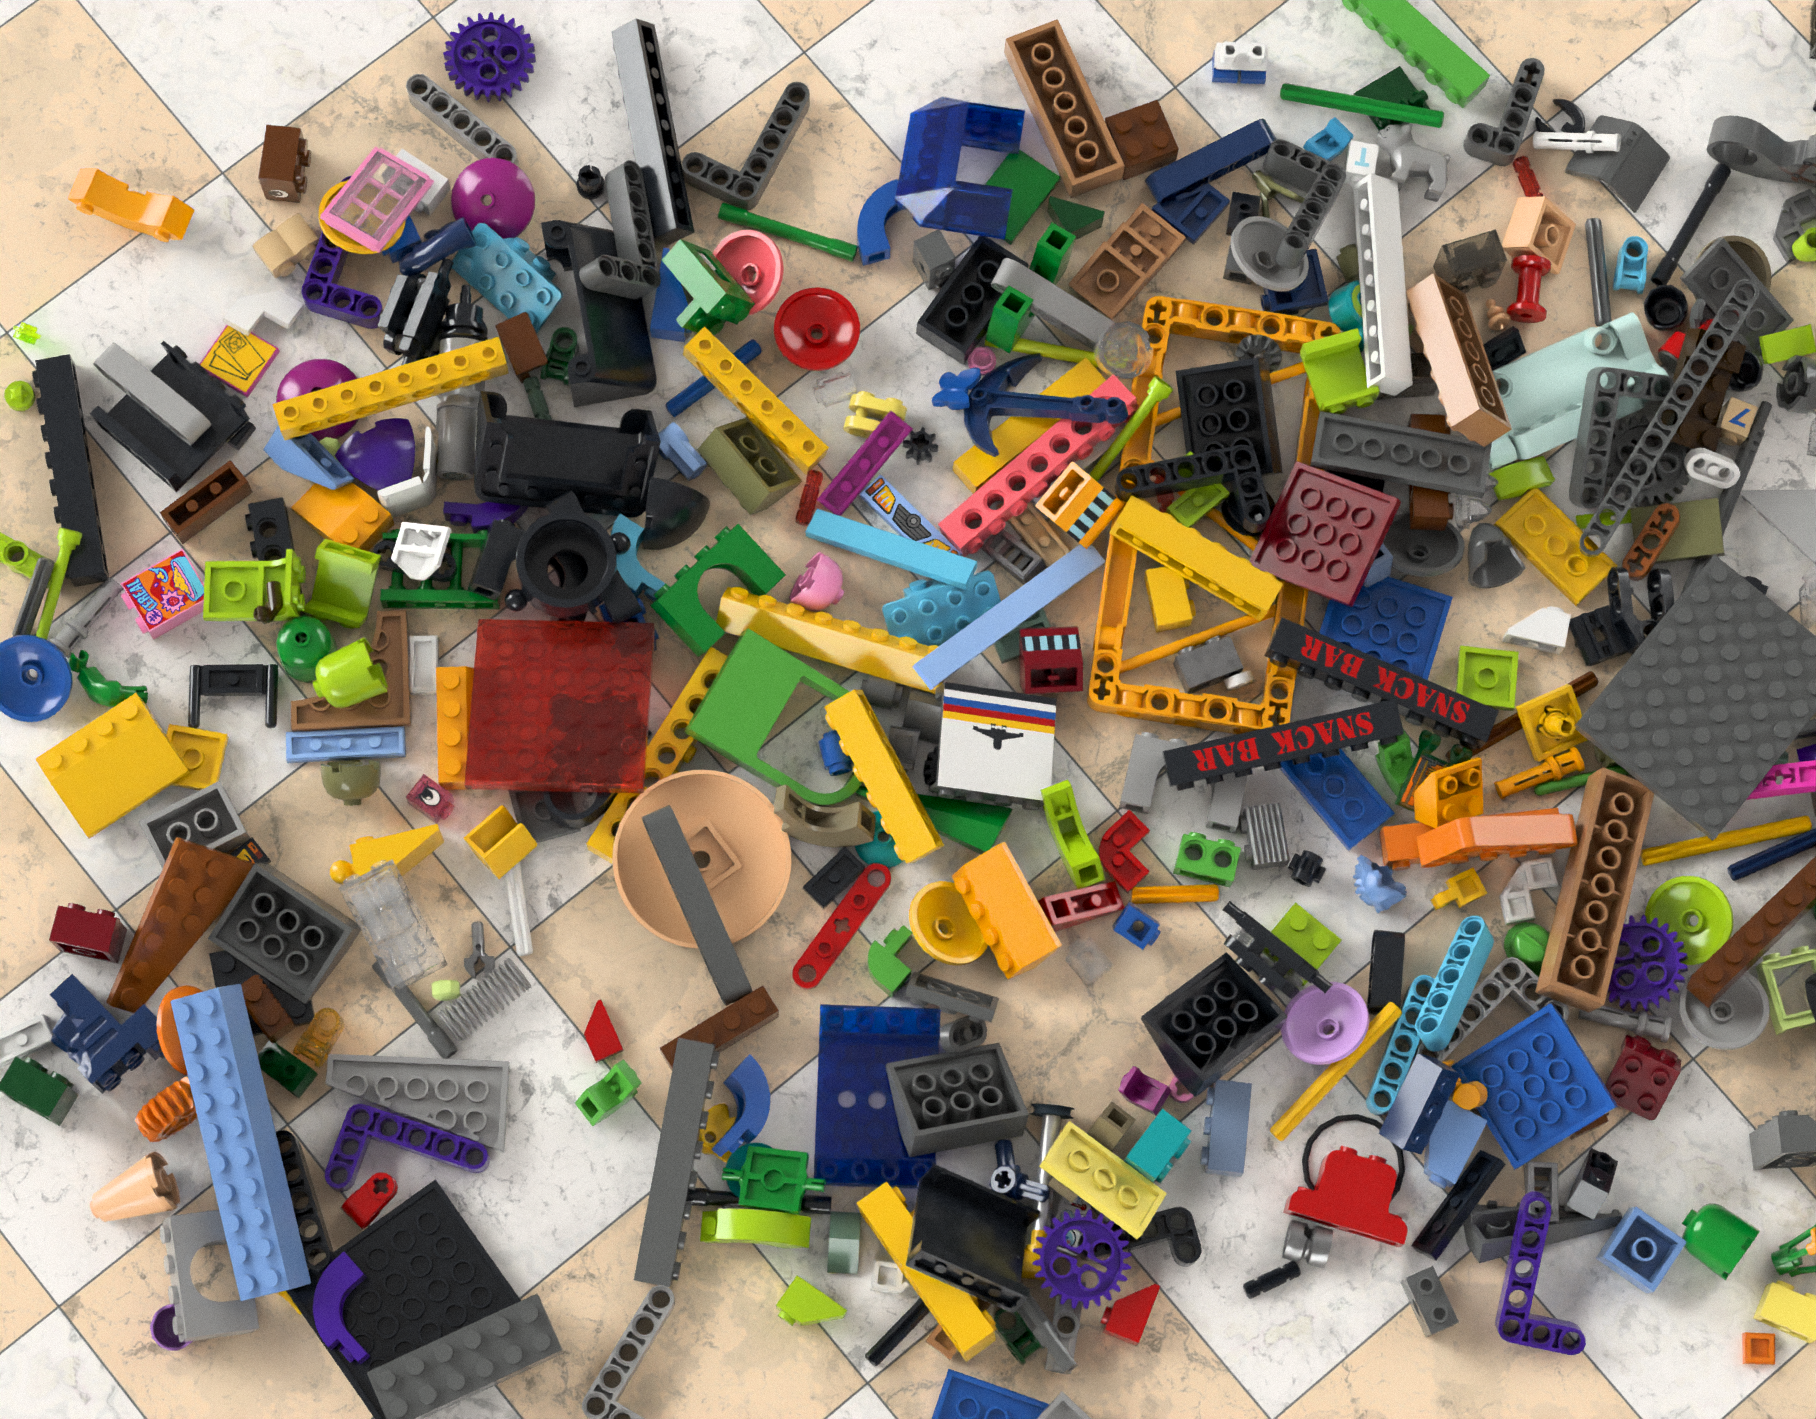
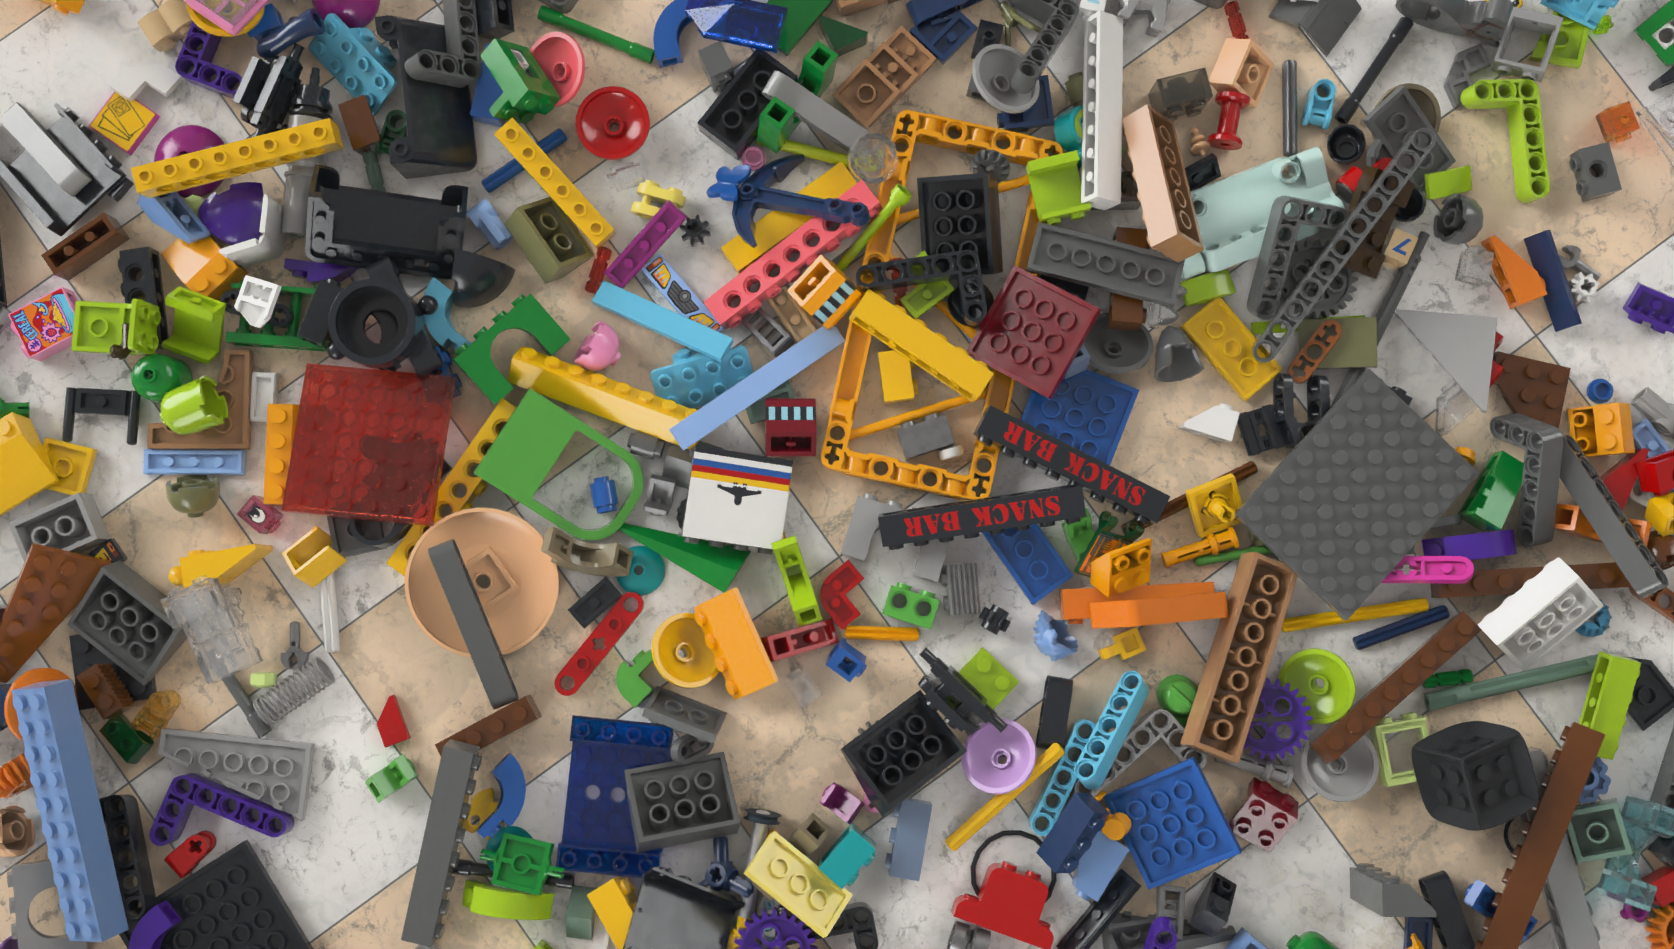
camera: 10 degrees right, 10 degrees up
yellow brick [824,689,944,864] -> none
lime plate [1455,646,1519,711] -> none
white tile [1499,856,1558,925] -> none
white plate [1684,448,1740,489] -> none

